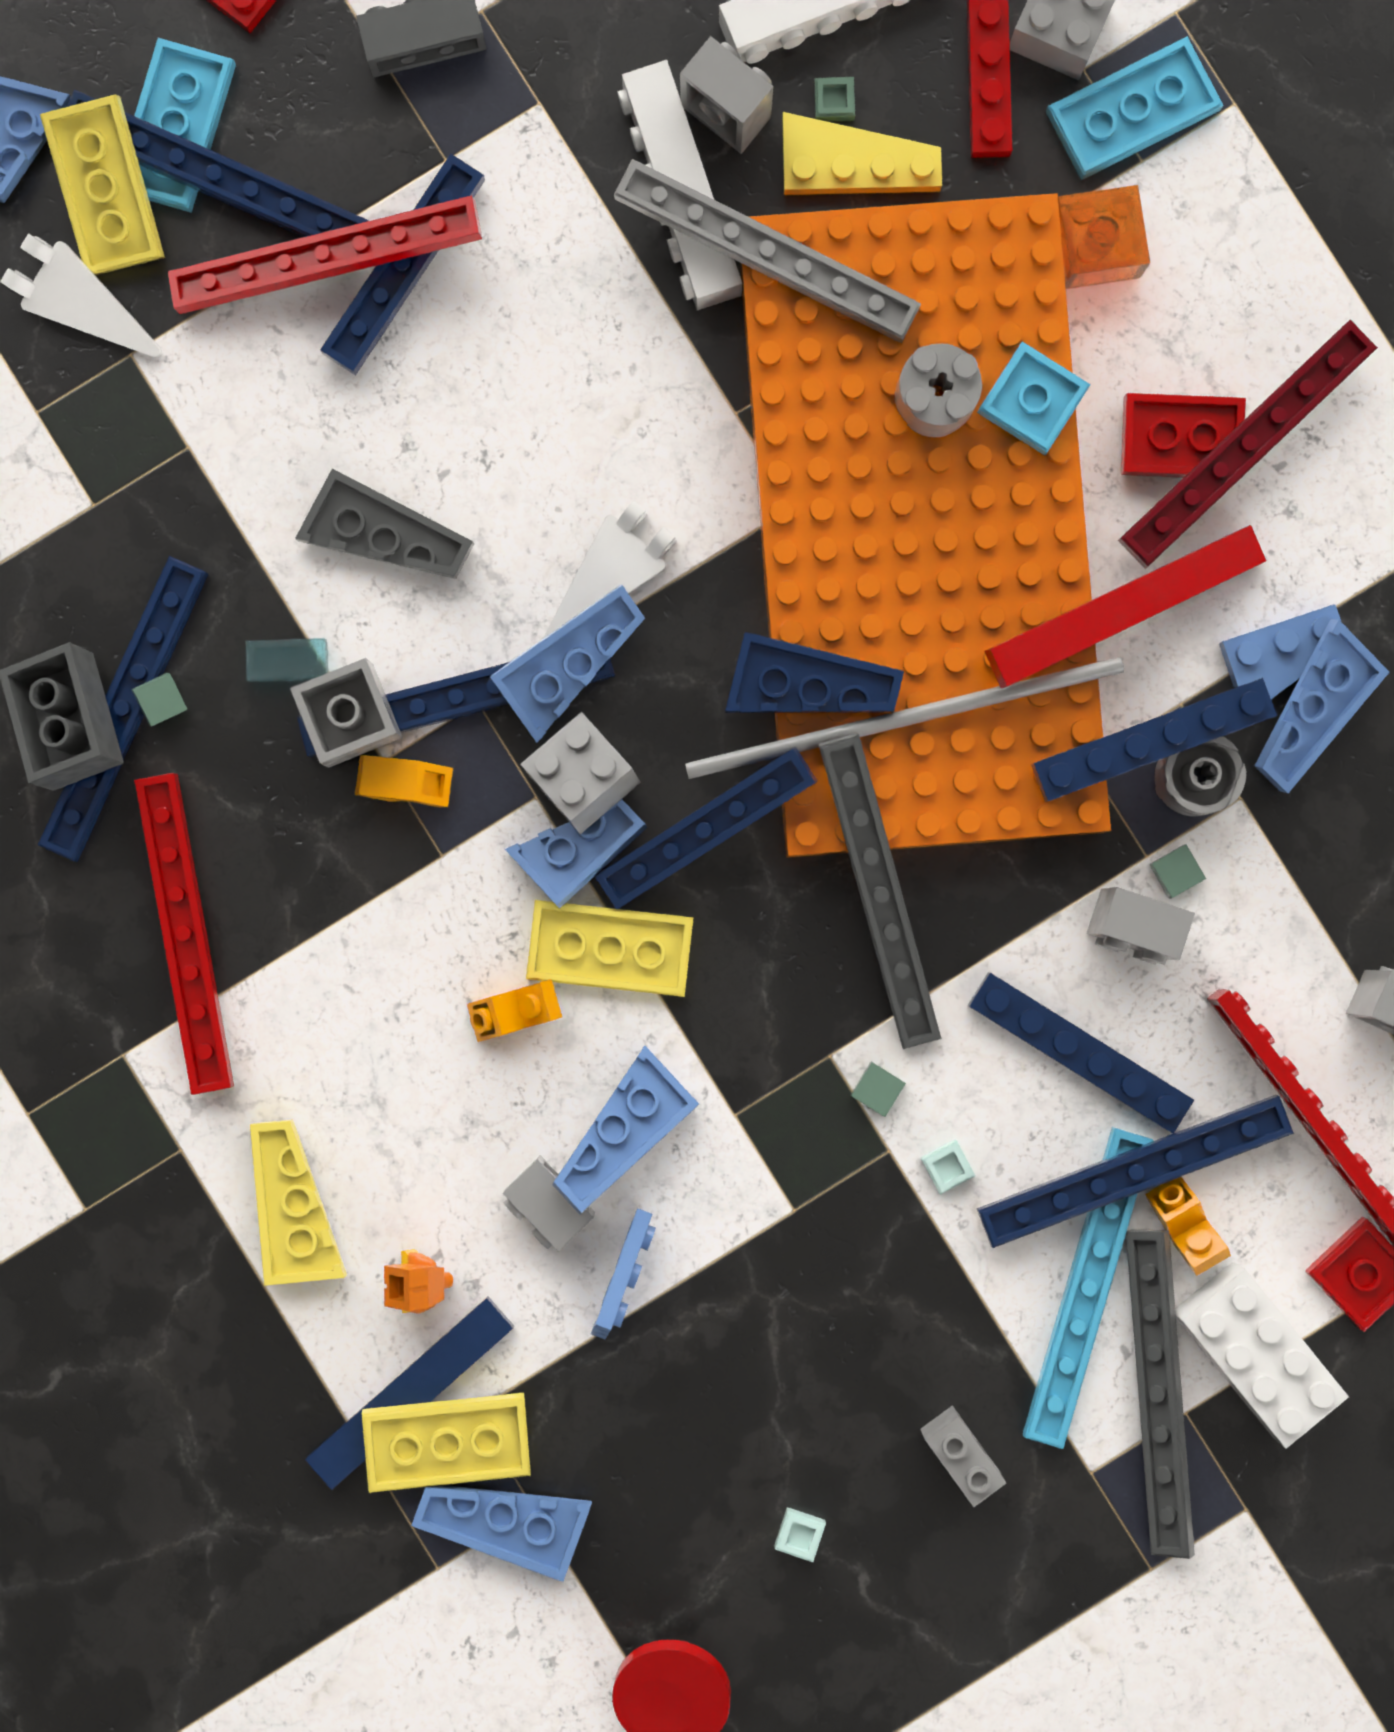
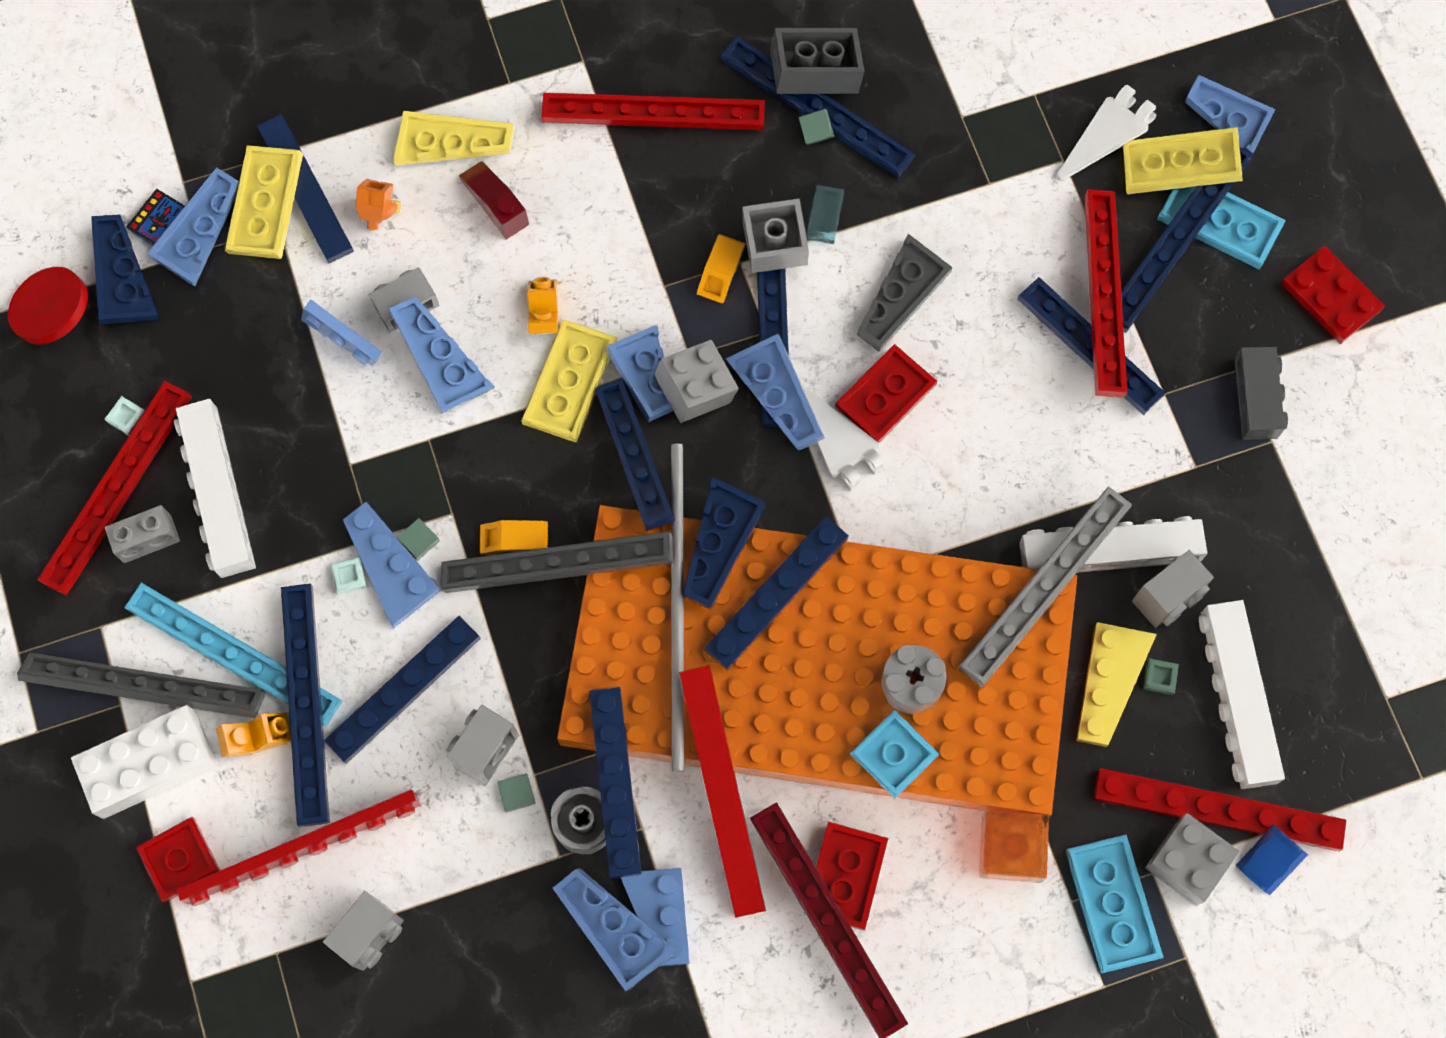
camera: 105 degrees right, 15 degrees down
none -> red plate [38,381,192,596]
none -> dark blue wing [91,214,159,324]
none -> piece [126,188,185,246]
none -> white brick [174,399,256,578]
none -> medium blue wing [343,502,440,629]
none -> dark red slope [459,161,529,240]
none -> light orange slope [480,520,548,556]
none -> dark blue plate [704,517,849,671]
none -> red plate [835,344,938,443]

